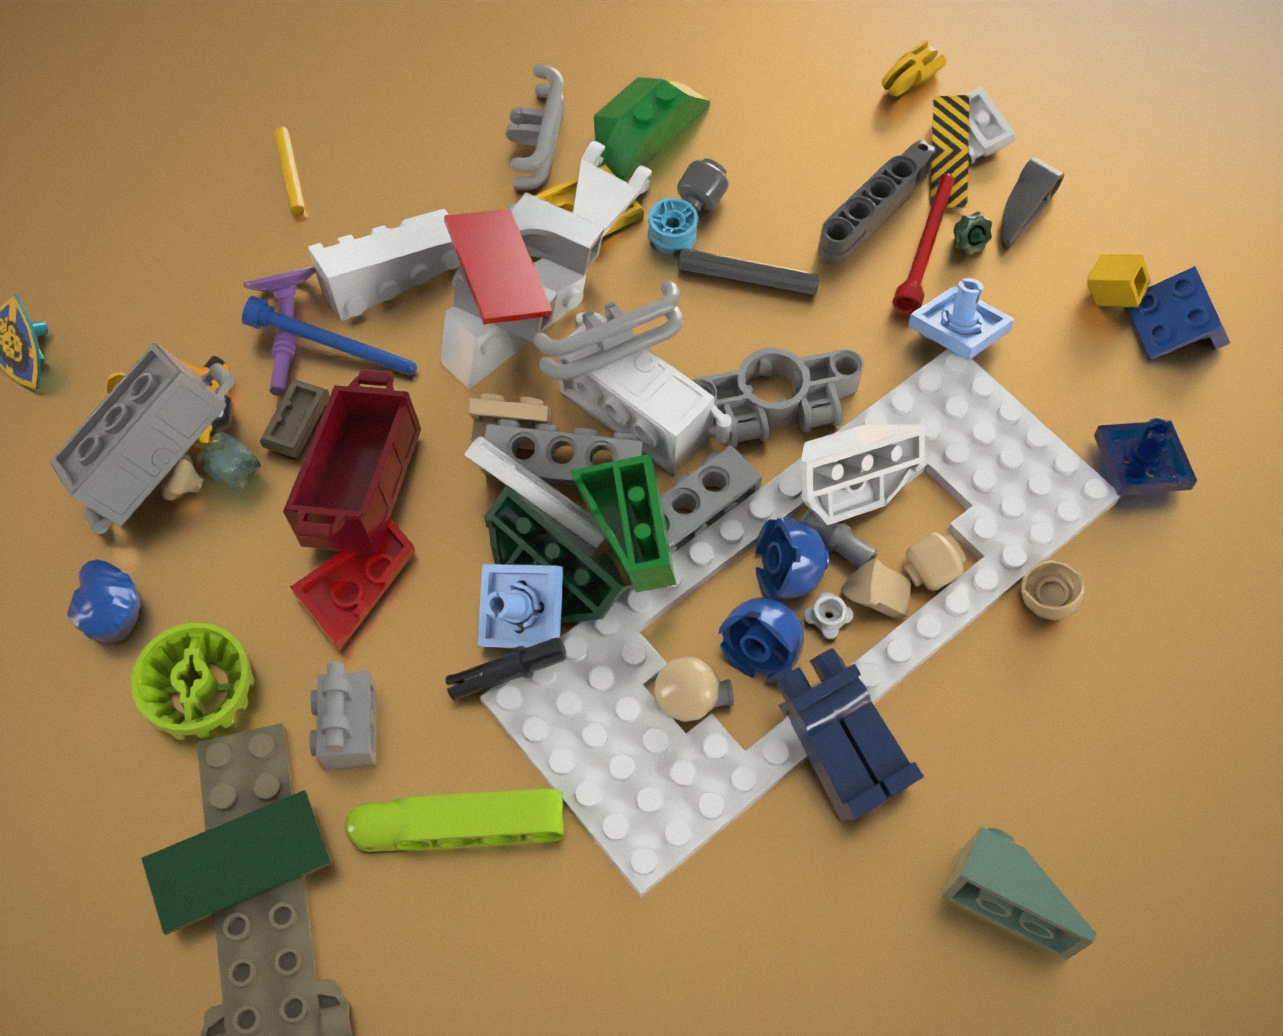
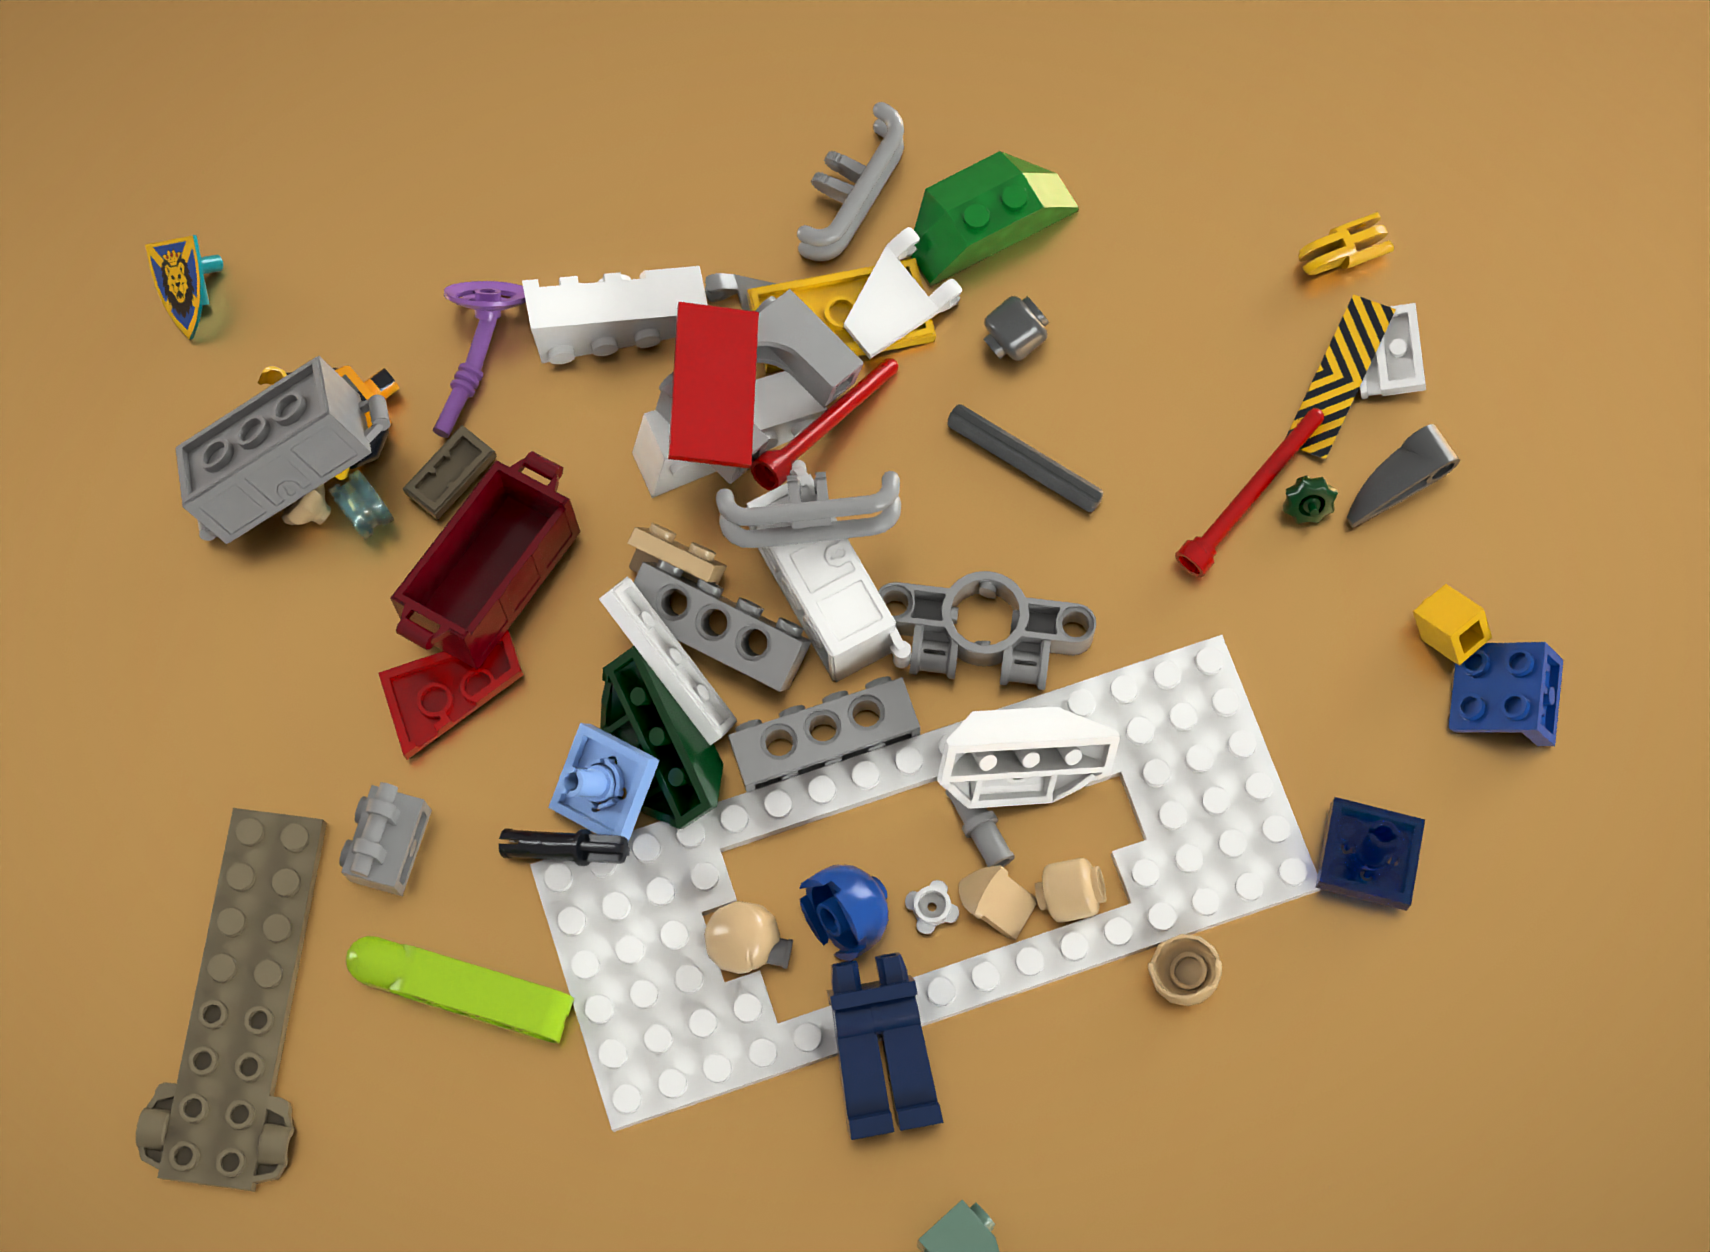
camera: 25 degrees right, 10 degrees up
blue hair [67,559,142,643] -> none
lime gear [131,622,254,740] -> none
dark green piece [141,790,332,935] -> none
blue piece [242,296,417,375] -> none
yellow bar [274,127,305,215] -> none
green wedge [570,454,677,593] -> none
medium azure wheel [648,198,698,255] -> none
blue cylinder [755,518,829,599] -> none
dark grey piece [818,140,936,264] -> none
light blue plate [908,279,1014,360] -> none
none -> red piece [750,358,898,491]

